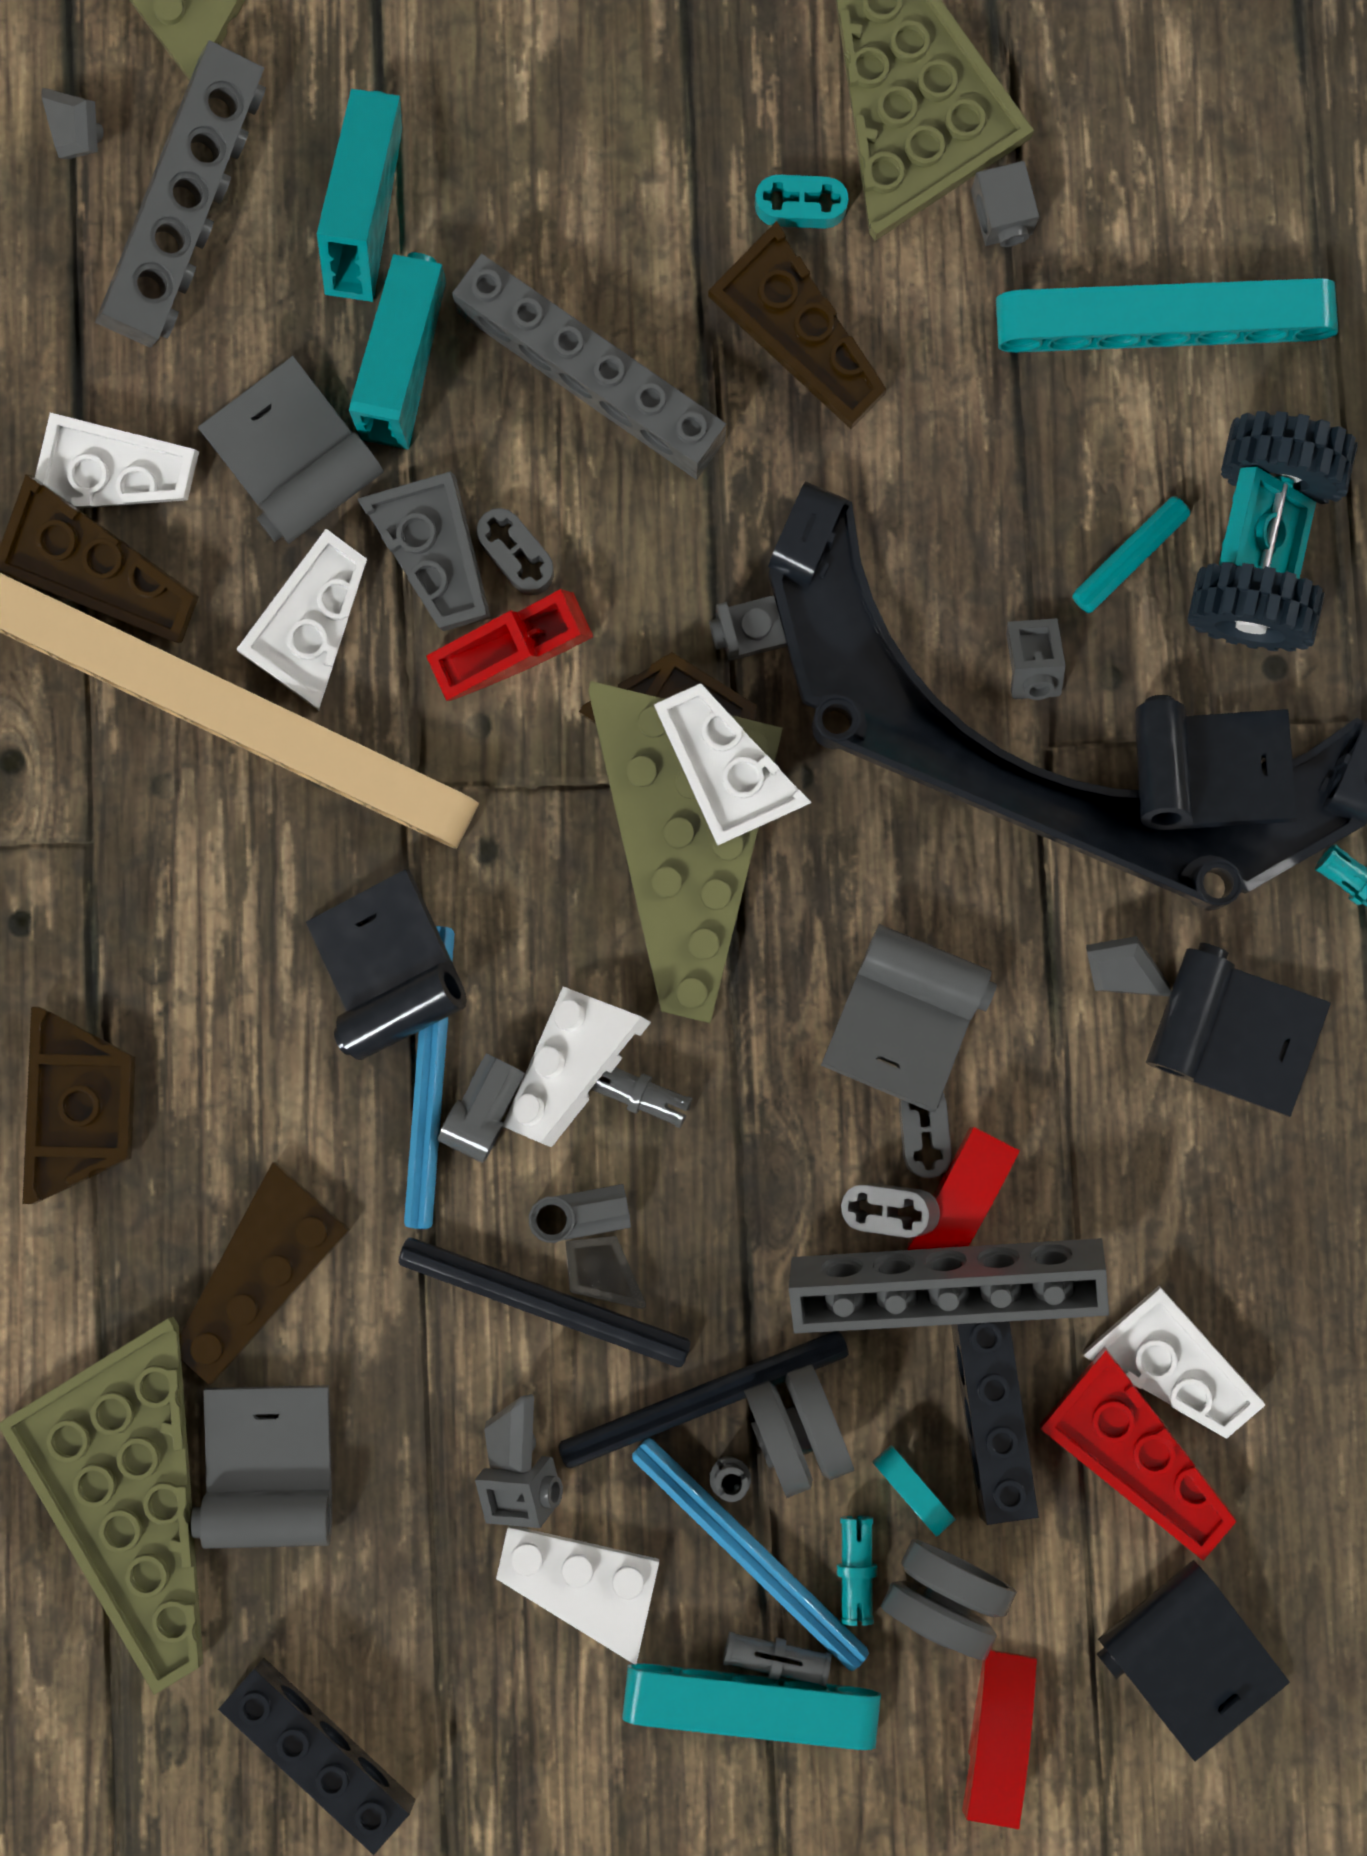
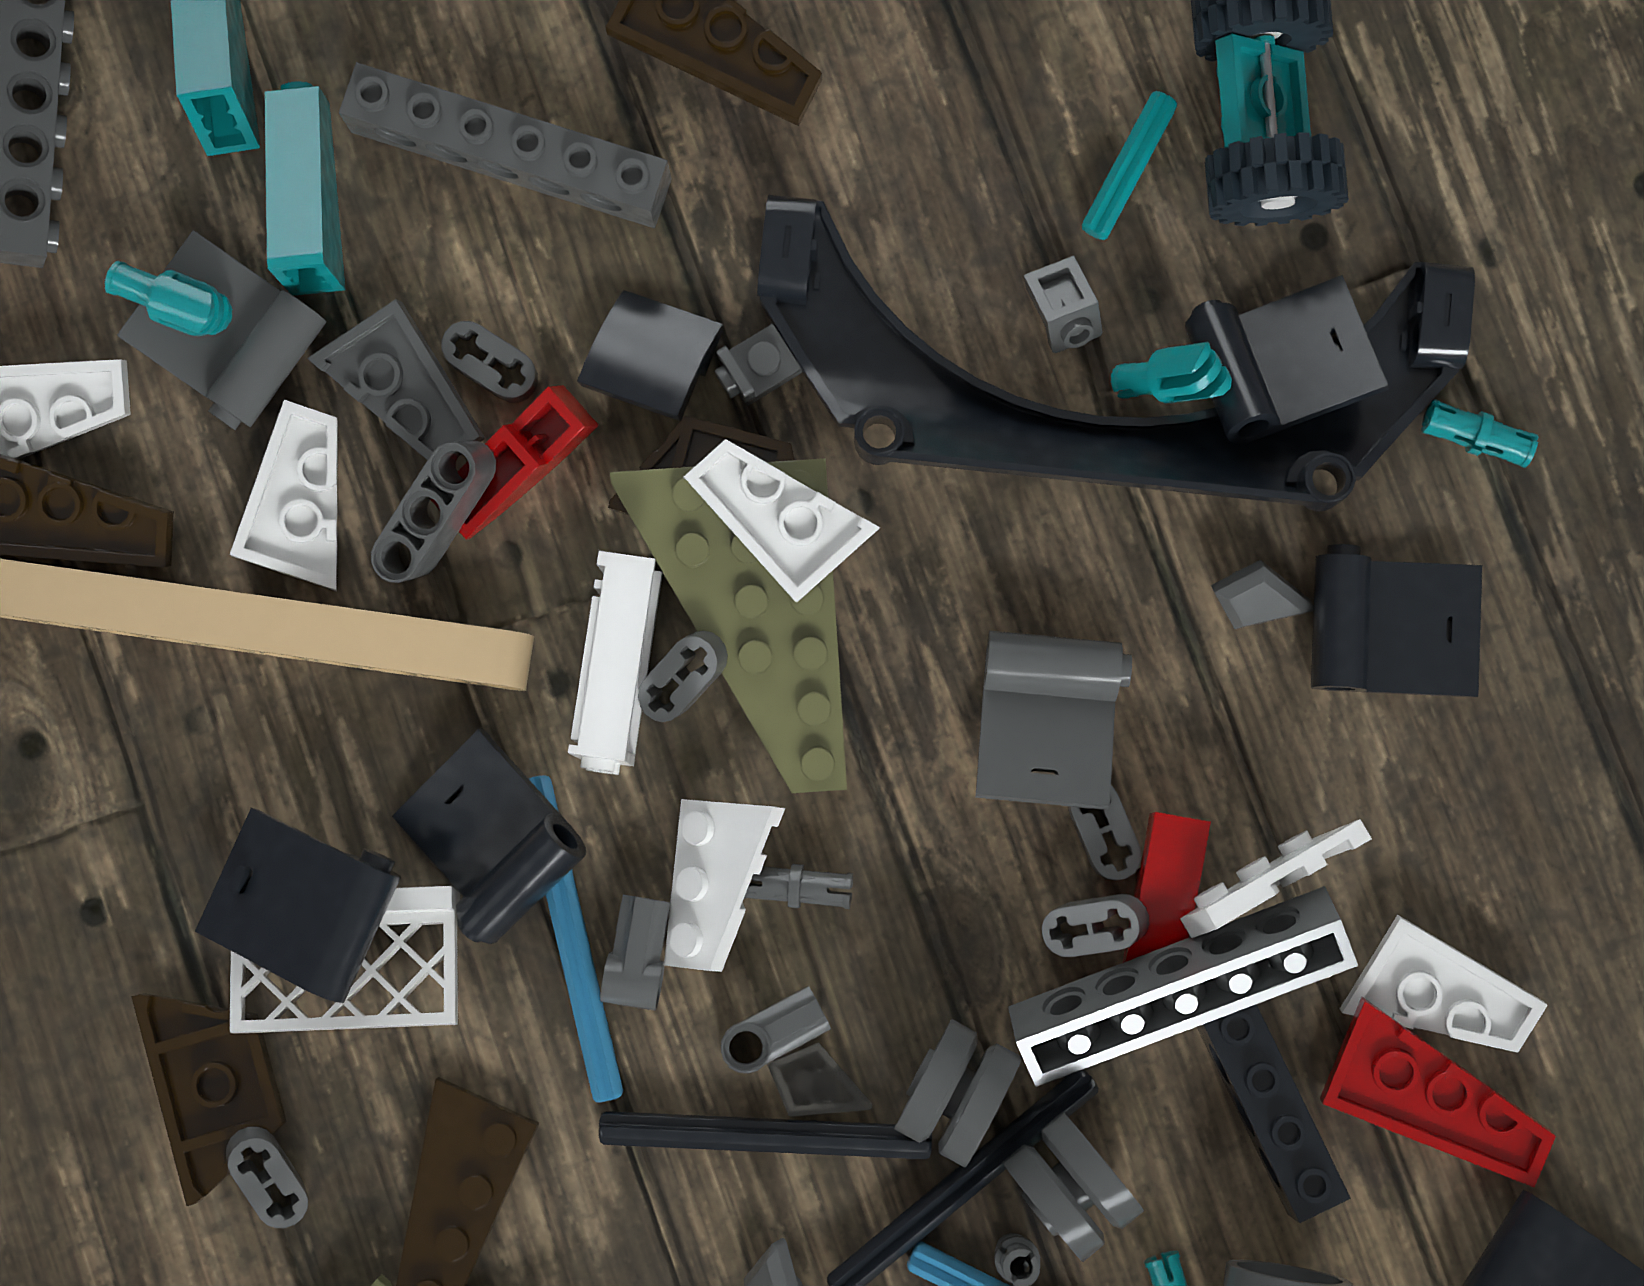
camera: 10 degrees left, 0 degrees up
teal beam [872,1445,956,1537] -> none
none -> teal arm [105,261,233,336]
none -> black door [195,808,401,1003]
none -> dark grey beam [226,1127,308,1228]
none -> white fence [230,886,460,1034]
none -> dark grey beam [371,440,496,583]
none -> white door [568,551,663,775]
none -> slope [577,290,724,421]
none -> dark grey beam [638,630,728,722]
none -> dark grey wheel [894,1019,1022,1167]
none -> teal arm [1111,342,1232,403]
none -> white wing [1180,819,1372,938]

